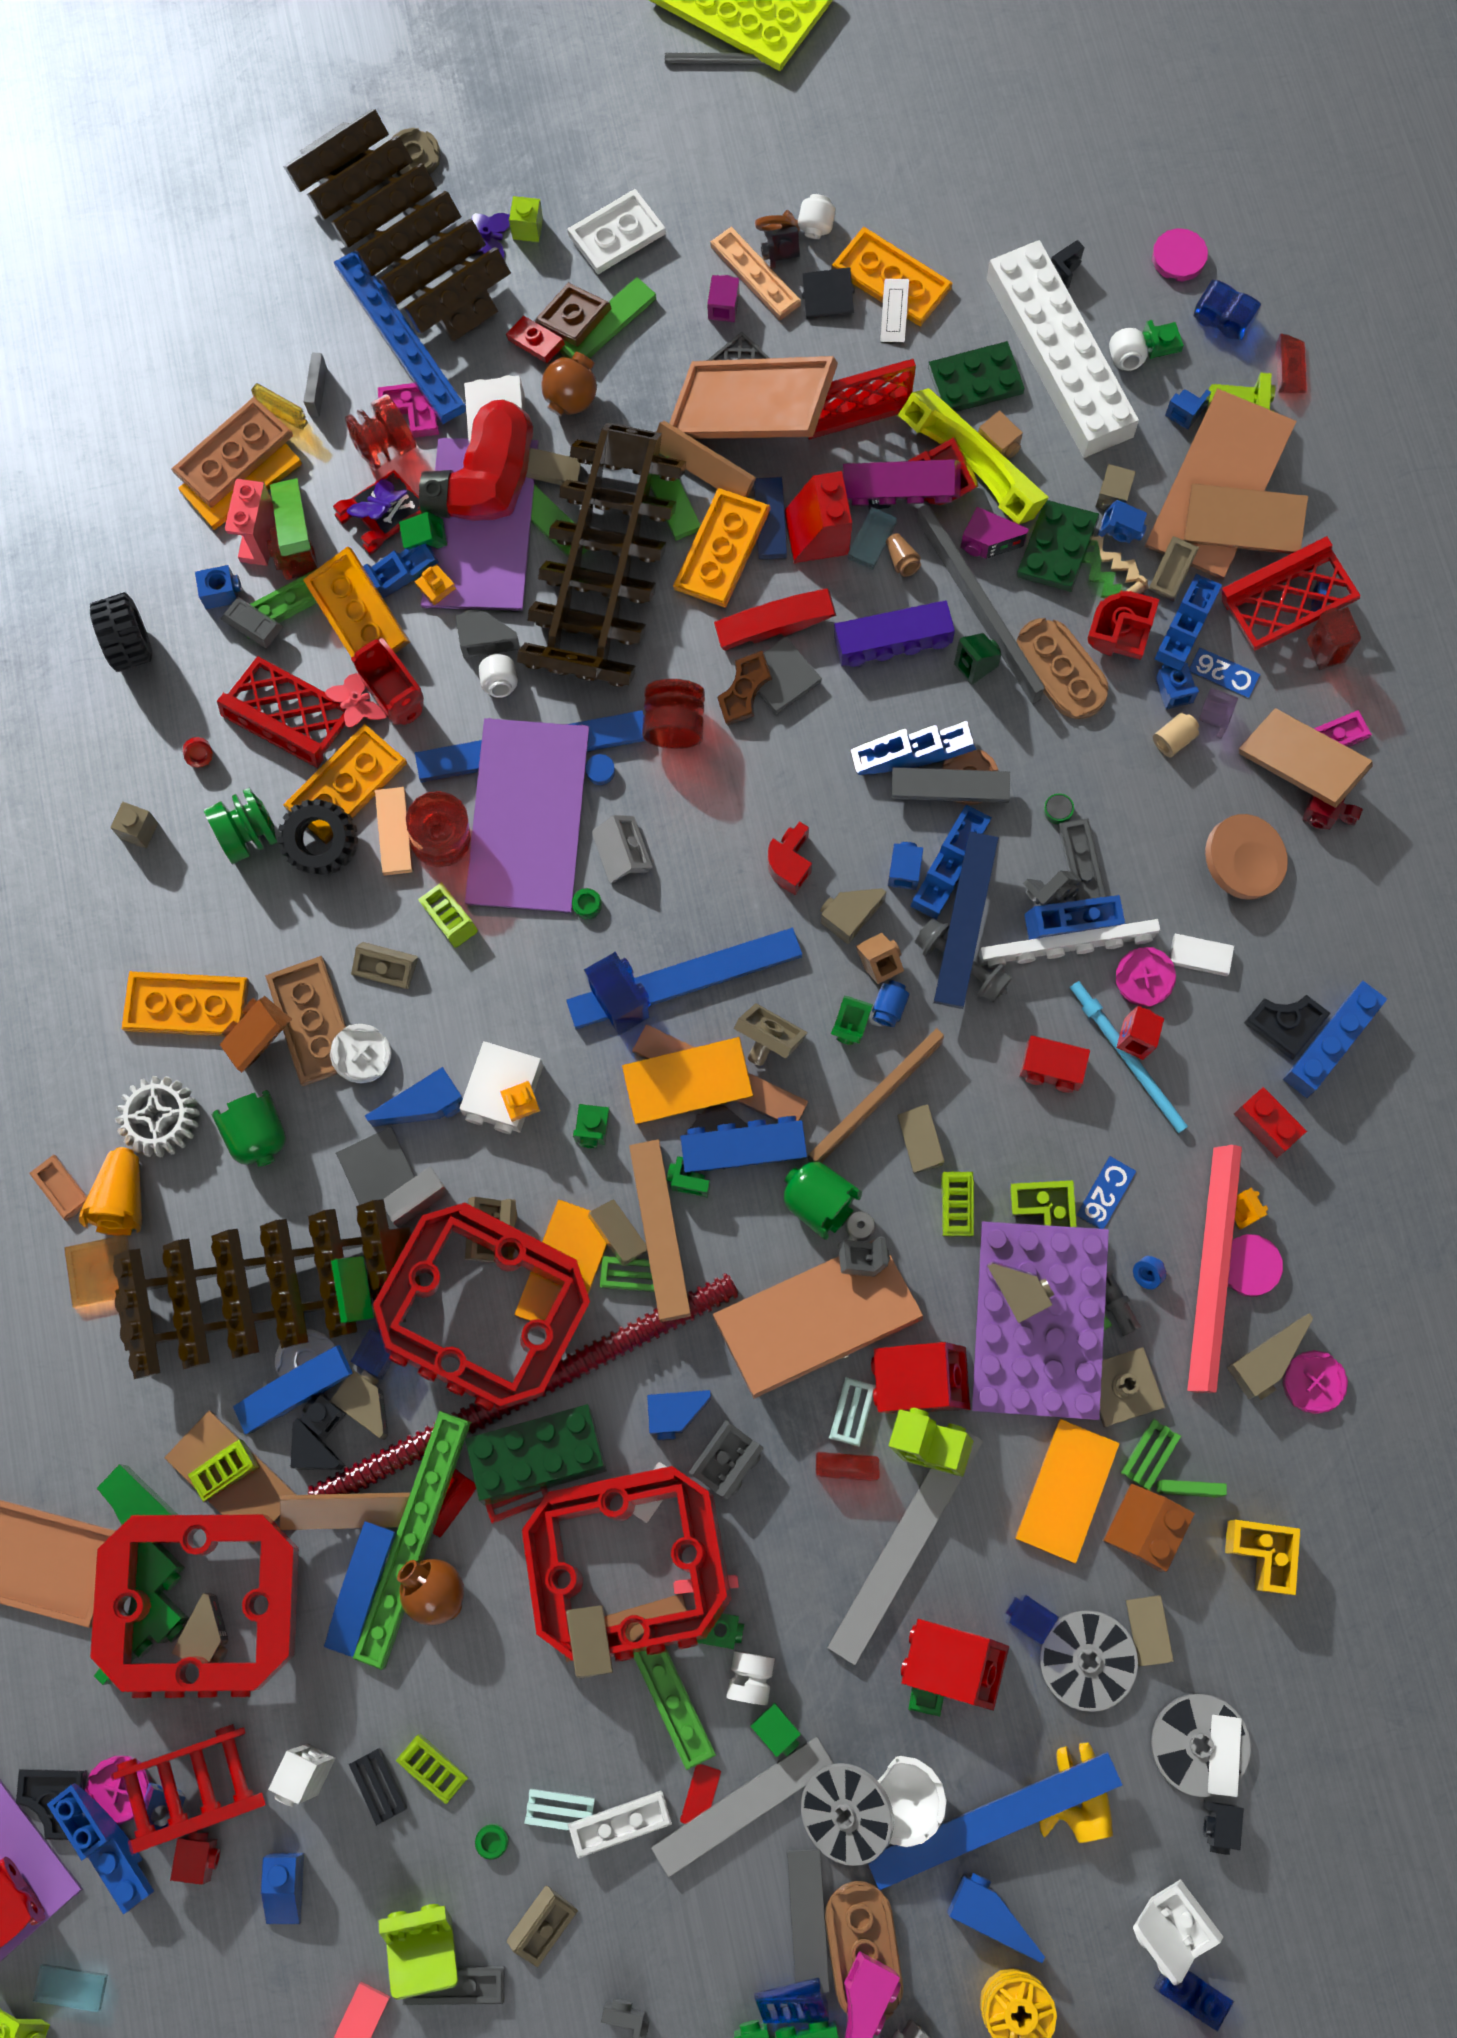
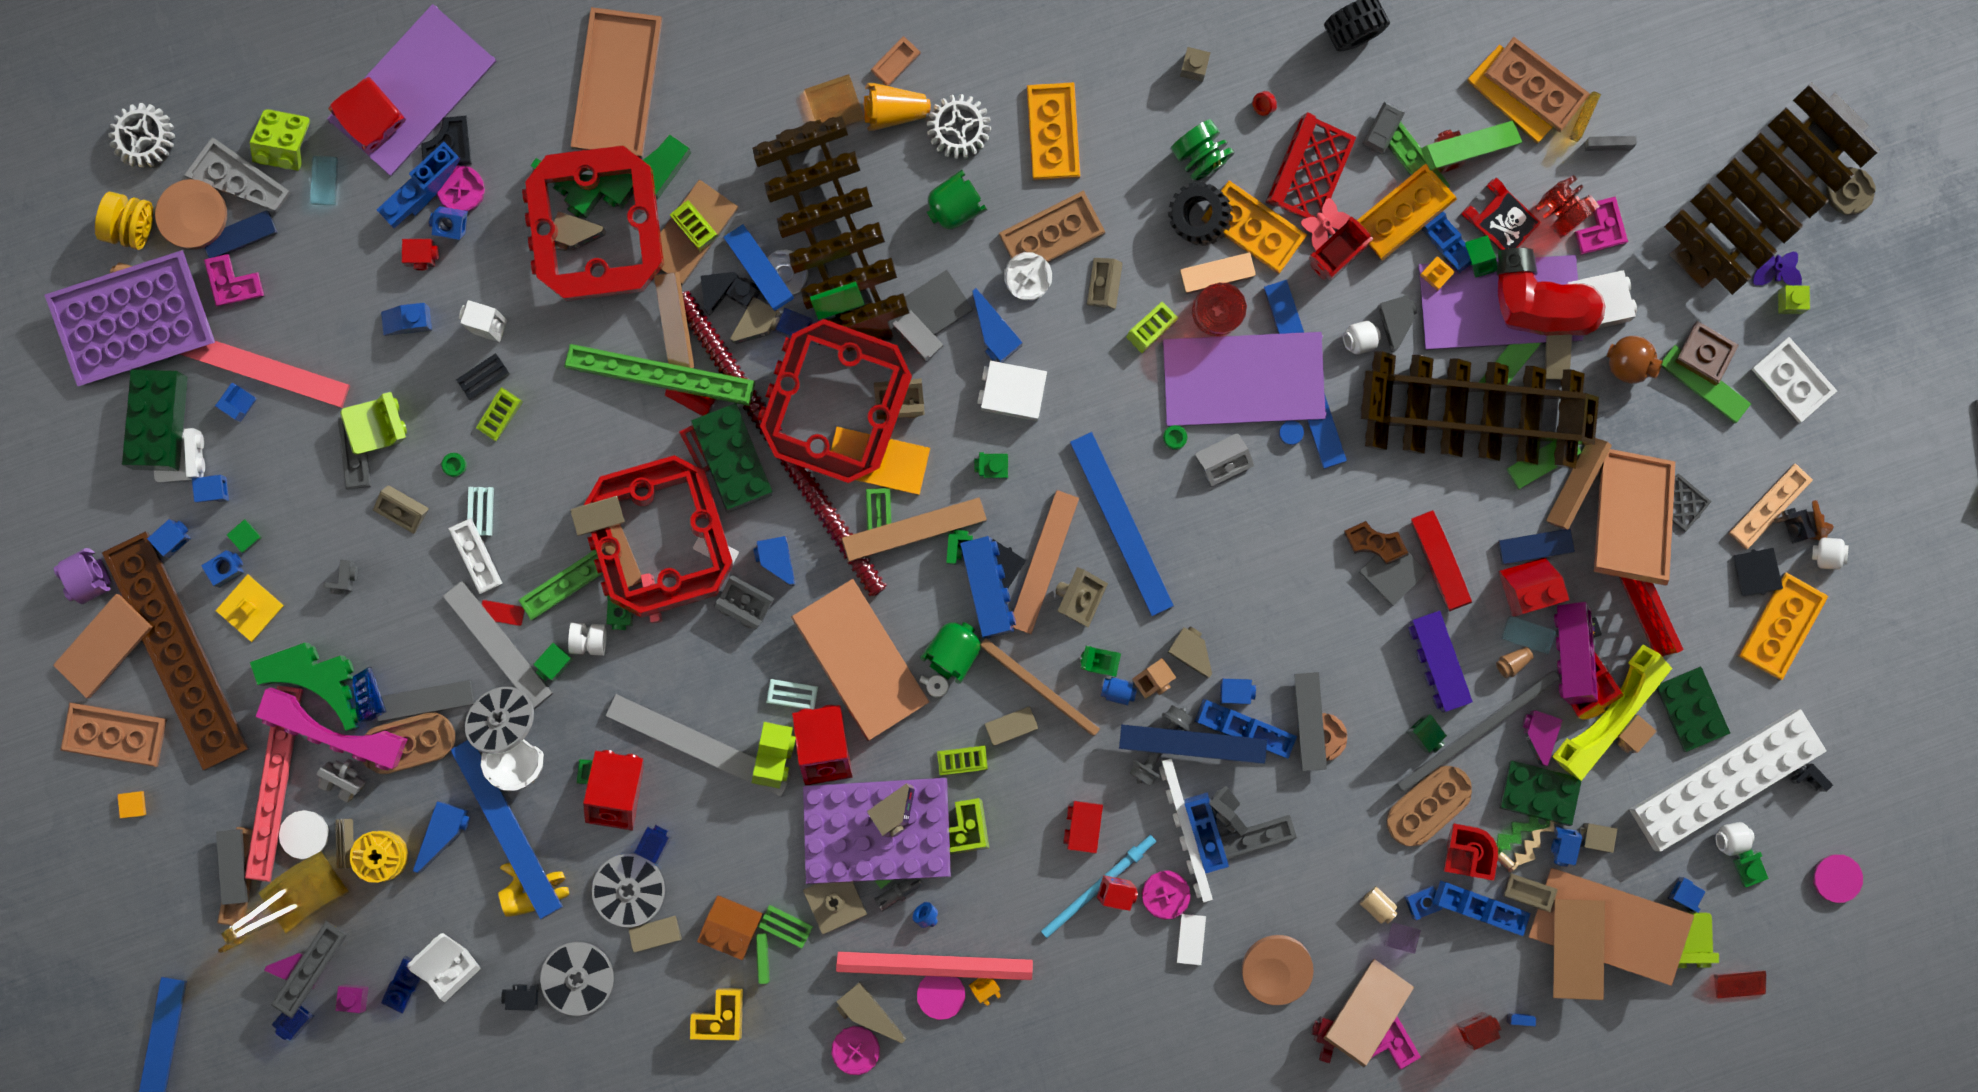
camera: 80 degrees right, 10 degrees up
red fence [111,1724,266,1855] -> none
blue brick [195,565,242,610] -> none
dark orange slope [220,995,292,1073] -> none
coral panel [225,479,276,566] -> none
blue slope [324,1521,397,1657] -> none
blue tile [334,251,466,424] -> none
dark purple piece [347,479,408,520] -> none
dark orange brick [397,1559,464,1626] -> none
light orange tile [500,1081,540,1122] -> none
red plate [506,315,565,363] -> none
clear blue brick [584,951,651,1036] -> none
dark tan slope [588,1199,647,1267] -> none
light orange tile [622,1037,754,1124] -> none
clear red wheel [642,679,705,749] -> none
light orange tile [673,488,771,608] -> none
magenta brick [707,275,740,322] -> none
red brick [768,821,812,895] -> none
clear red slope [815,1452,880,1481] -> none
dark grey bracket [838,1237,890,1277] -> none
slope [851,721,976,775] -> none
white sticker [880,279,909,342] -> none
light orange tile [1015,1419,1120,1564] -> none
flat silver tile [1044,794,1074,825] -> none
blue sticker [1076,1156,1136,1229] -> none
blue sticker [1189,647,1260,698] -> none
clear blue brick [1193,279,1261,340] -> none
white sticker [1208,1715,1242,1797] -> none
red fence [1222,536,1360,651] -> none
red brick [1234,1087,1307,1158] -> none
black tile [1244,995,1331,1060] -> none
blue brick [1283,981,1387,1098] -> none

